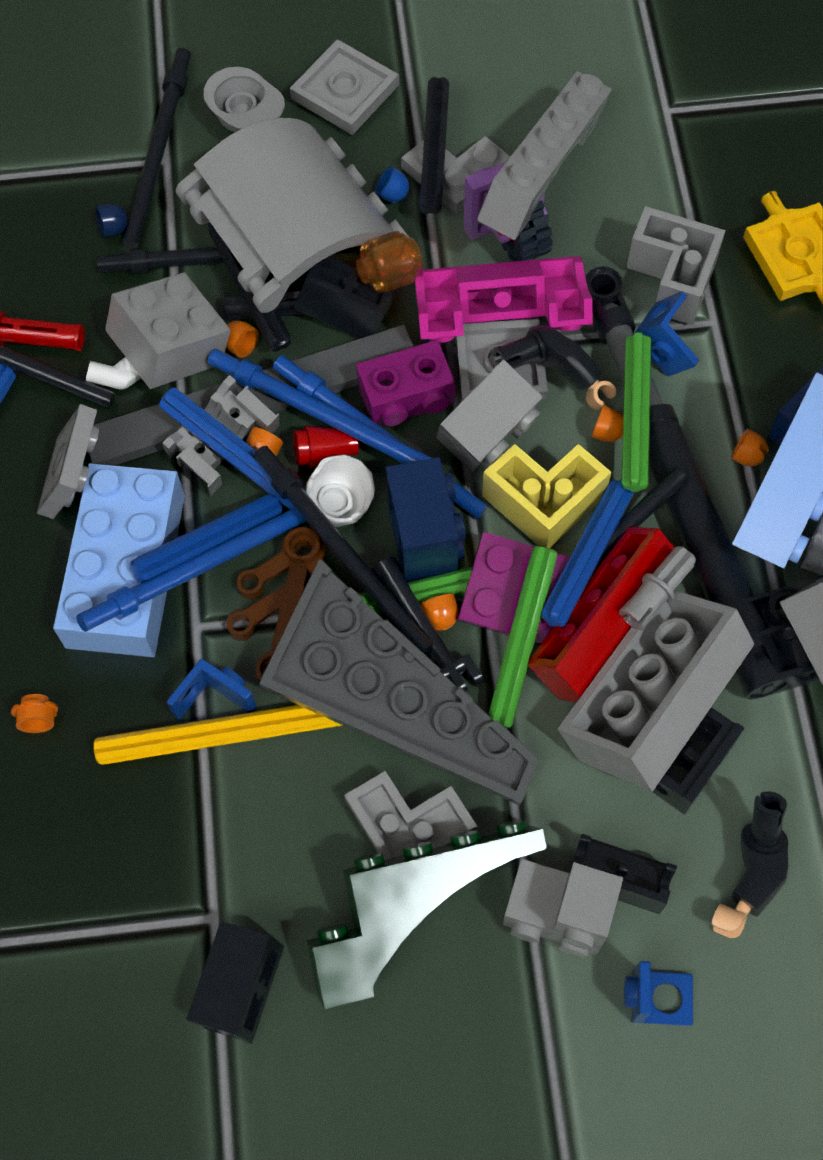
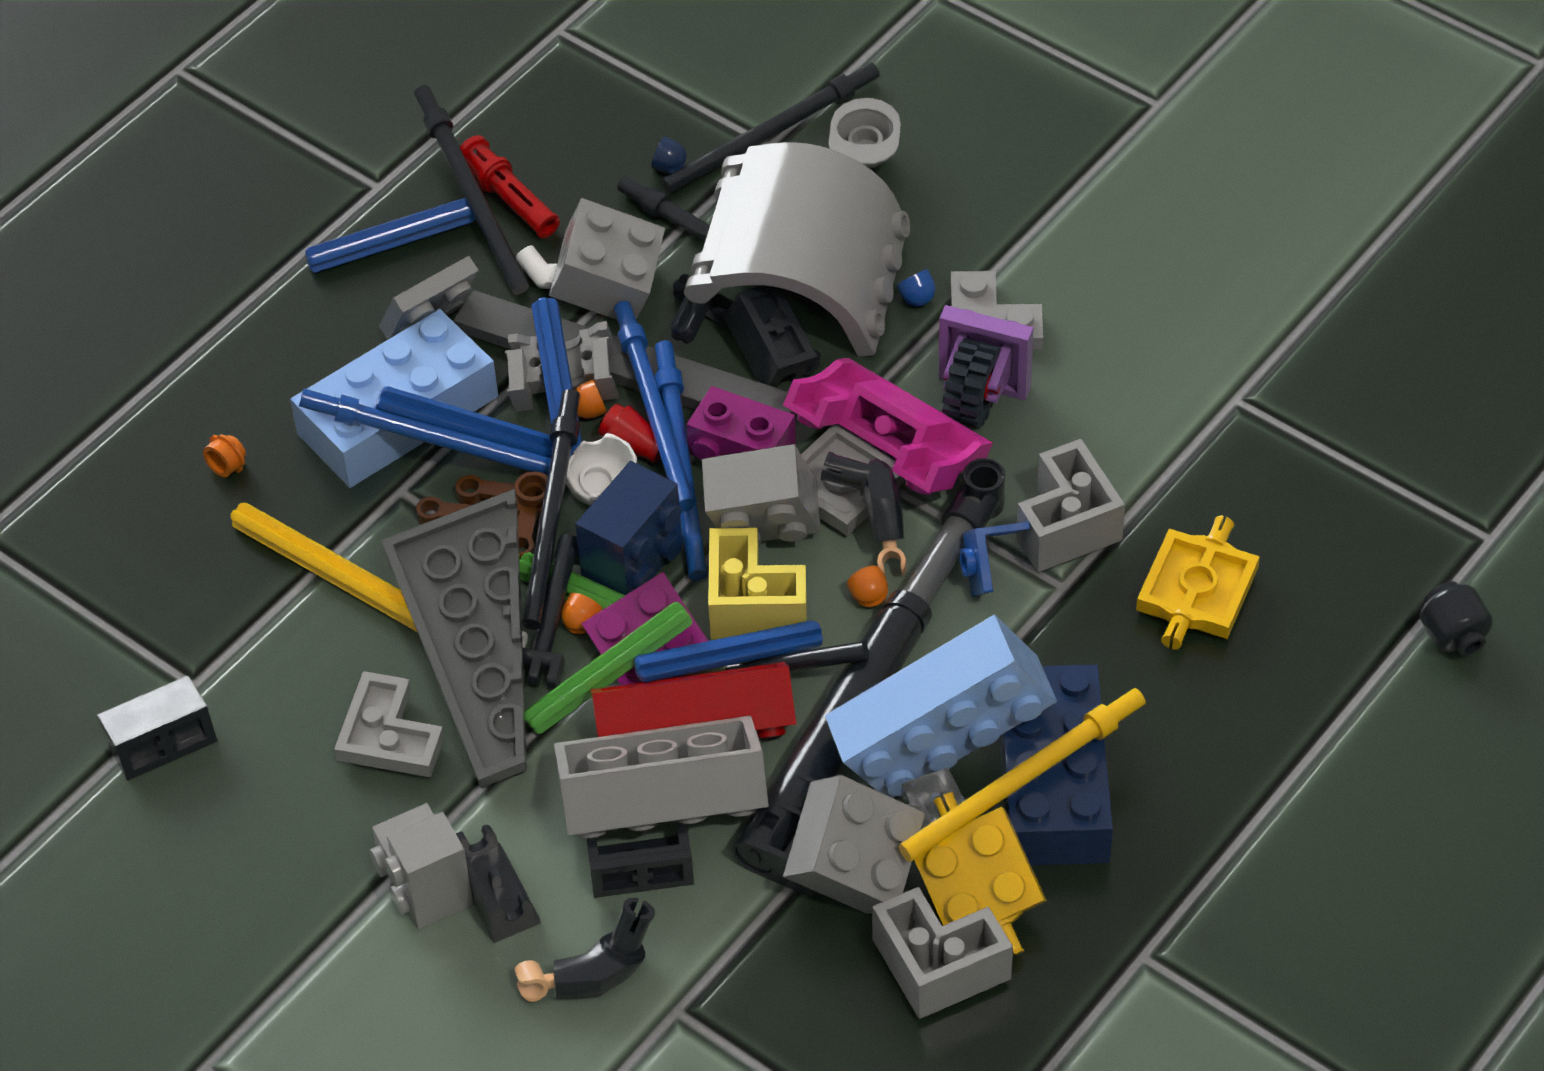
camera: 45 degrees right, 15 degrees down
blue bracket [167,658,257,720] -> none
orange hinge [226,320,259,358] -> none
light grey plate [290,39,399,135] -> none
arch [307,819,547,1009] -> none
clear orange head [356,231,423,293] -> none
black axle [420,77,449,215] -> none
light grey arch [477,71,612,240] -> none
light grey axle [619,546,696,631] -> none
bright green axle [621,332,651,492] -> none
blue bracket [624,961,693,1026] -> none

